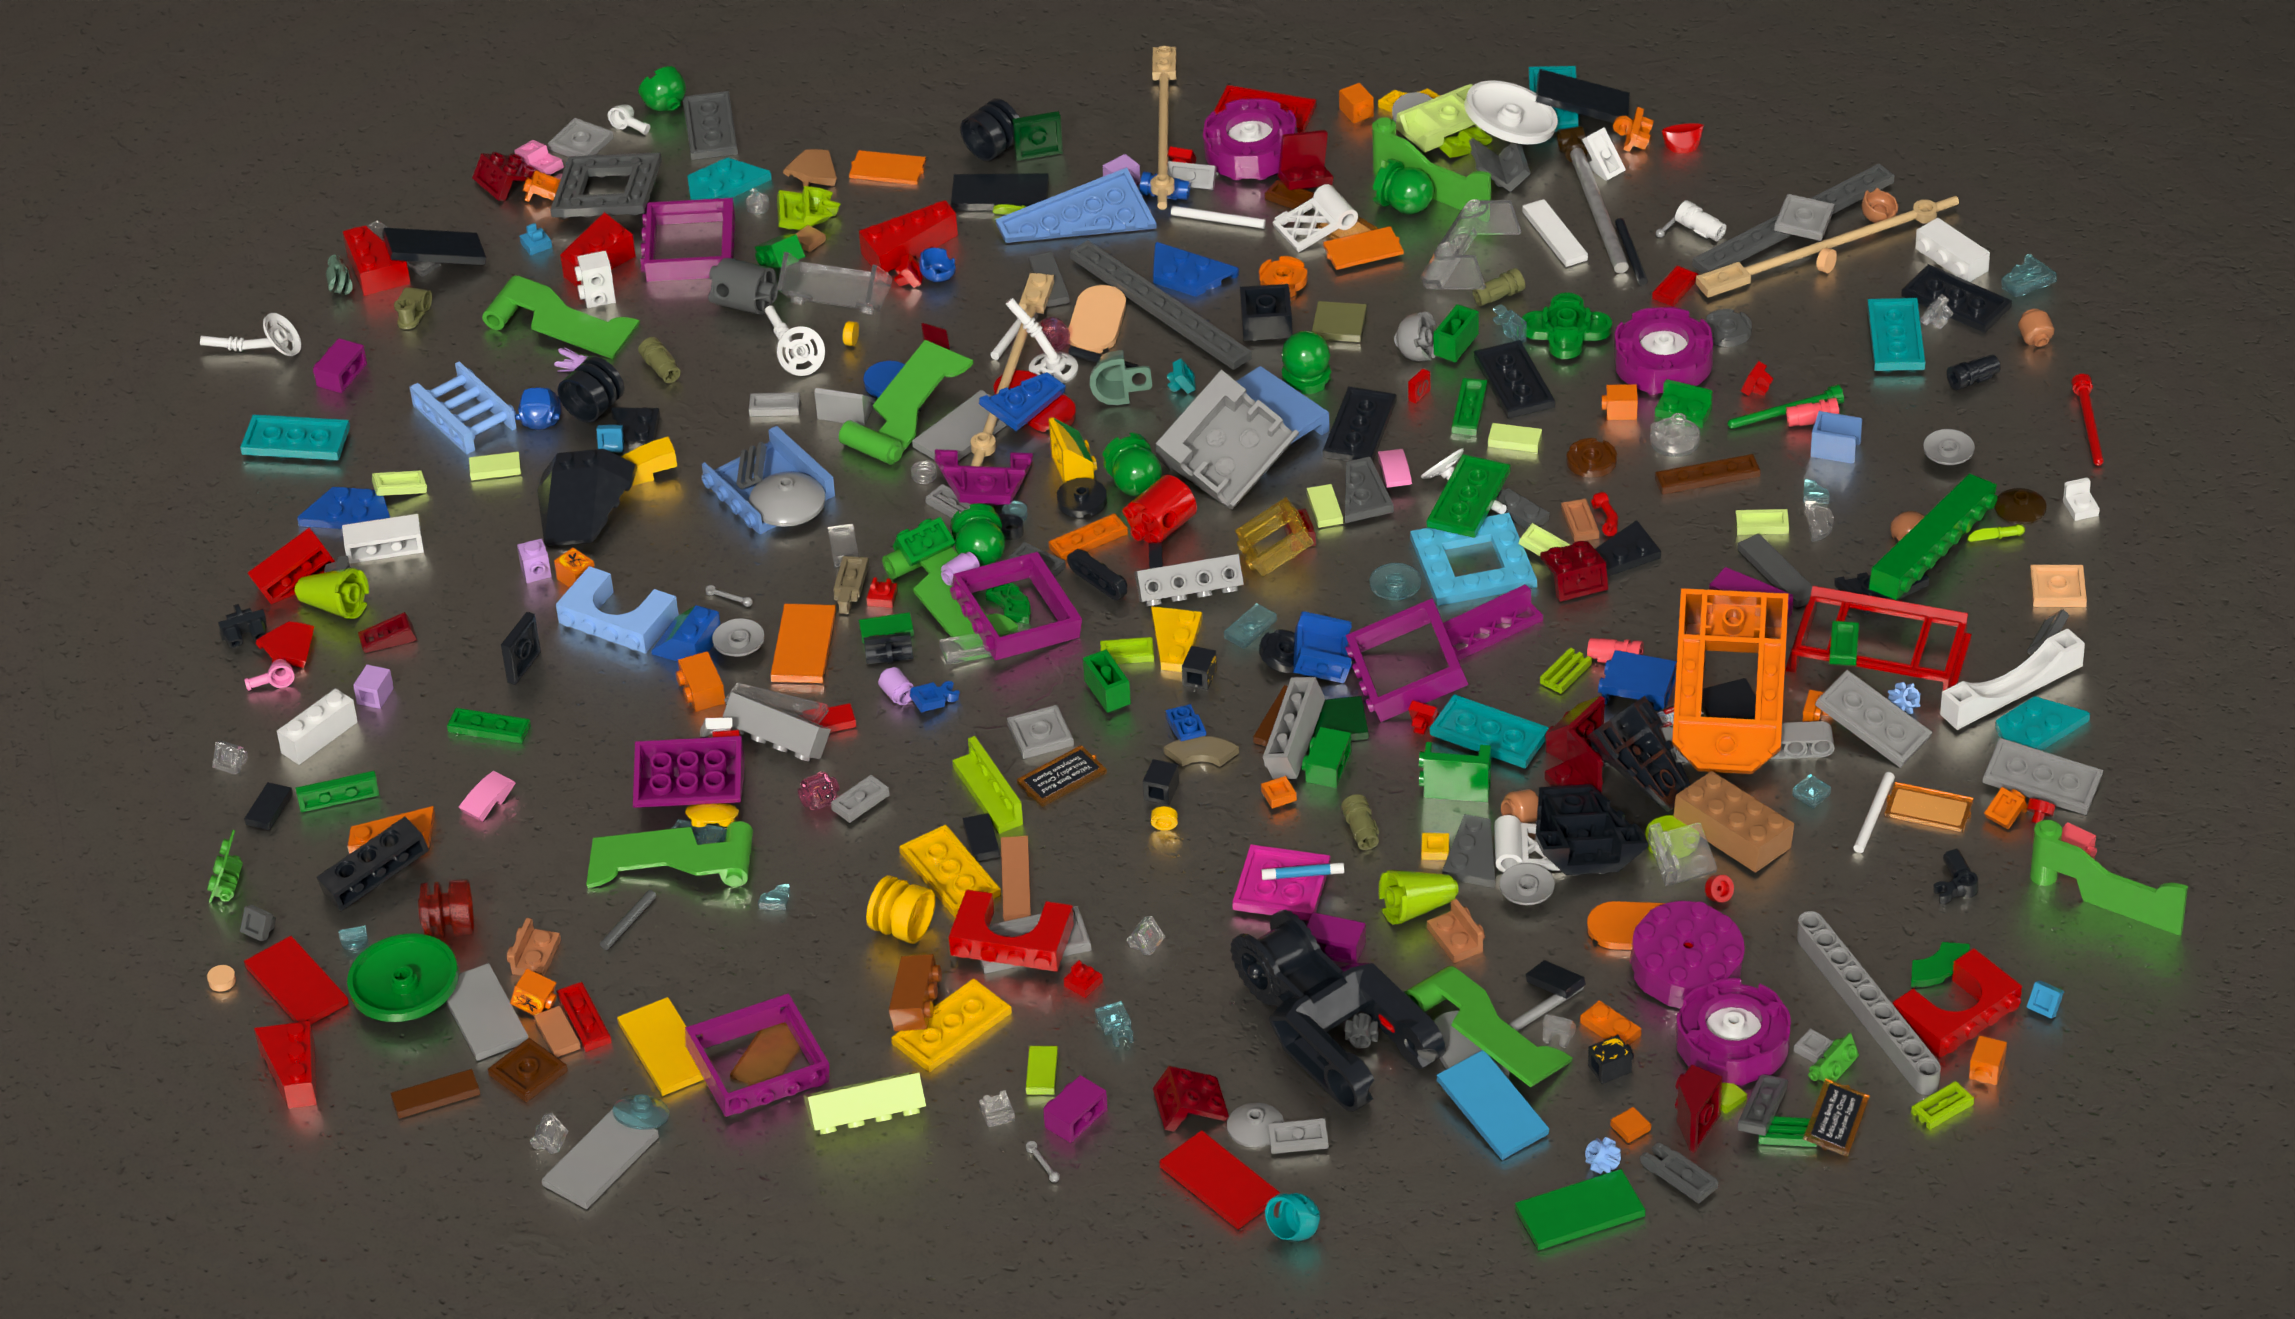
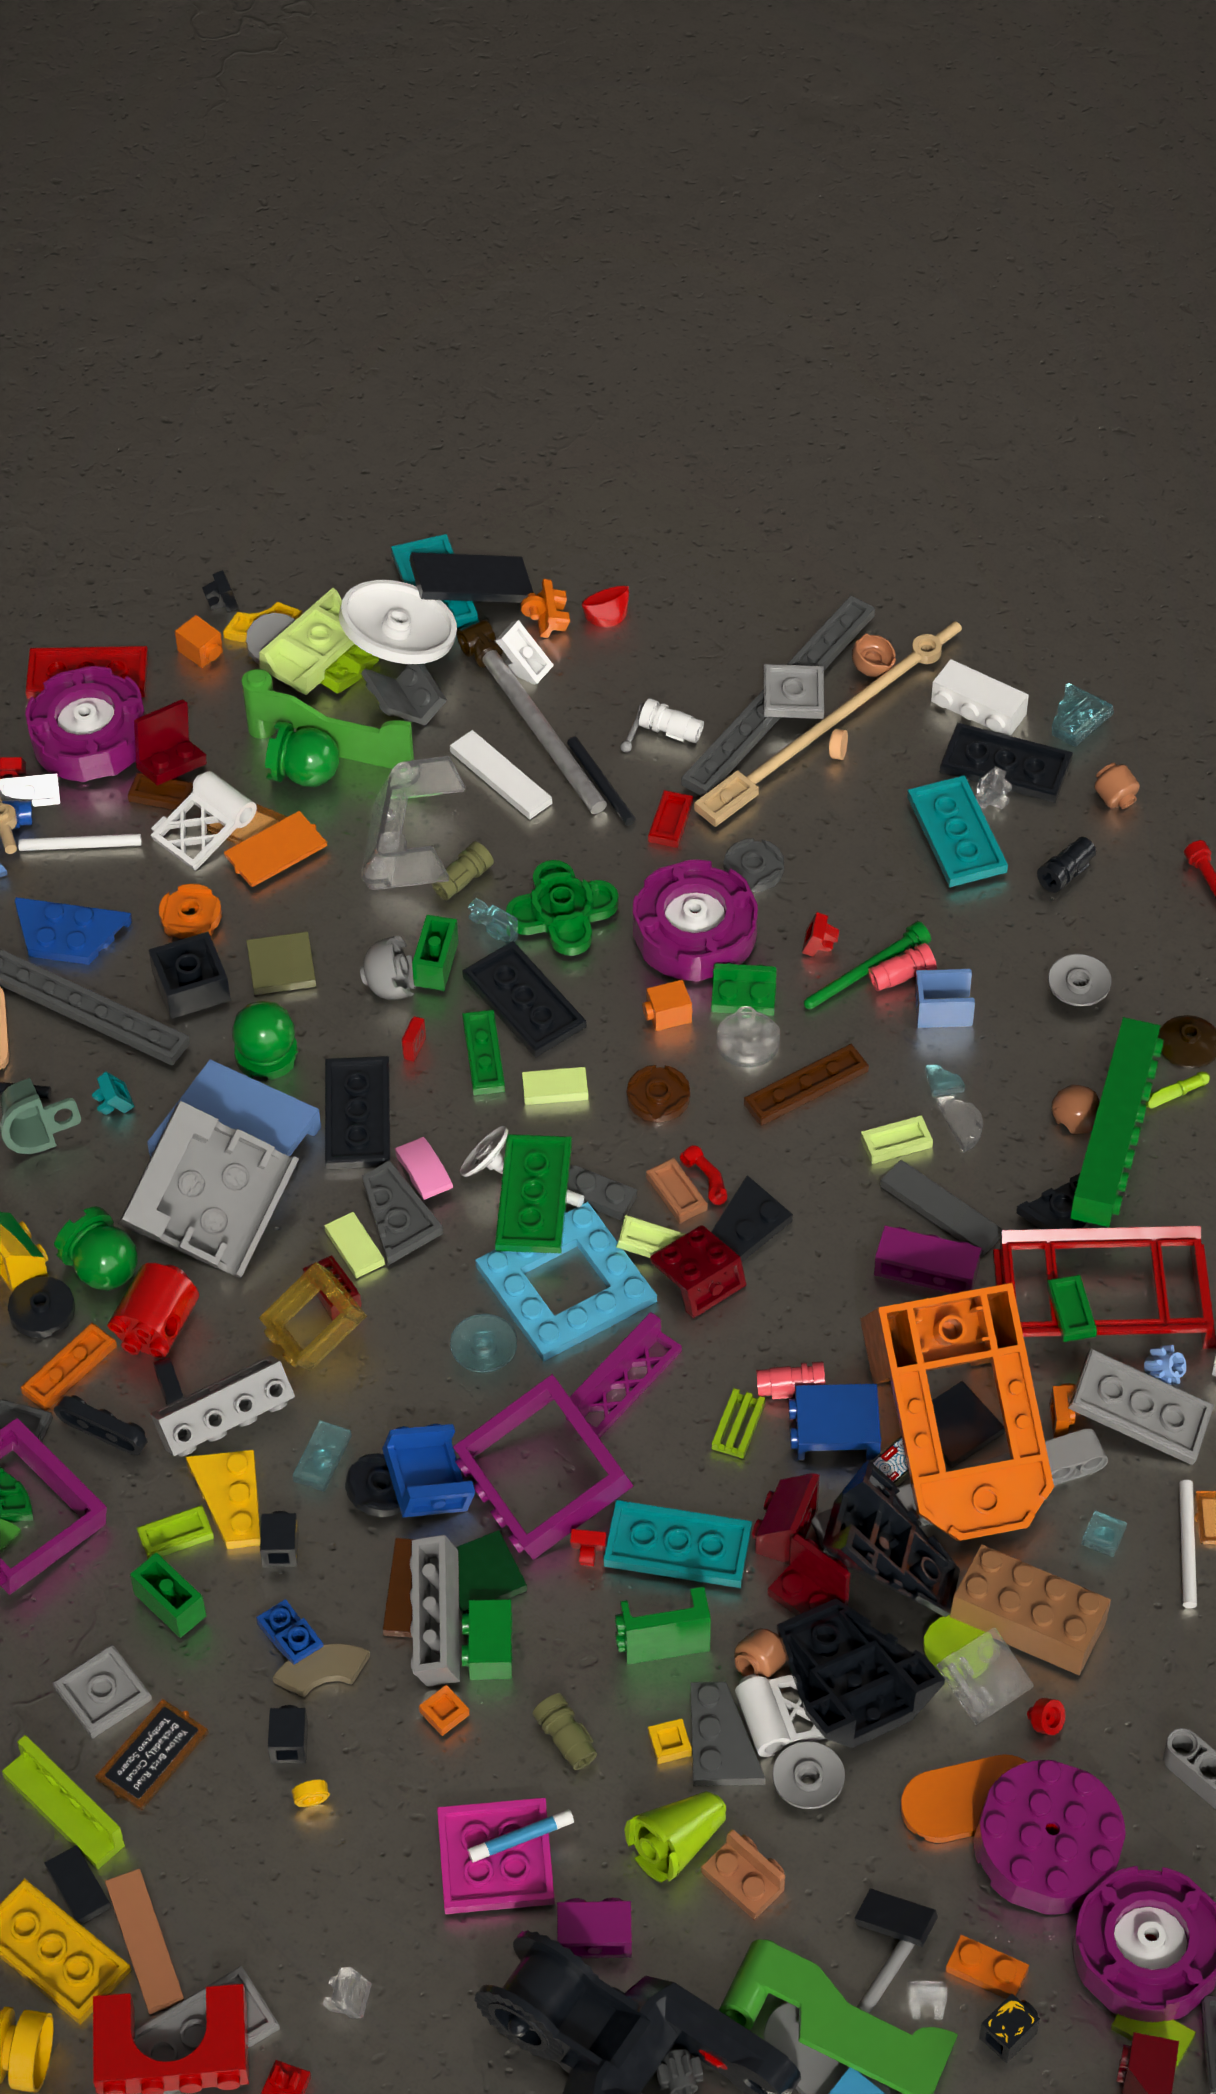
camera: 20 degrees left, 10 degrees up
none -> black tile [202,570,239,613]

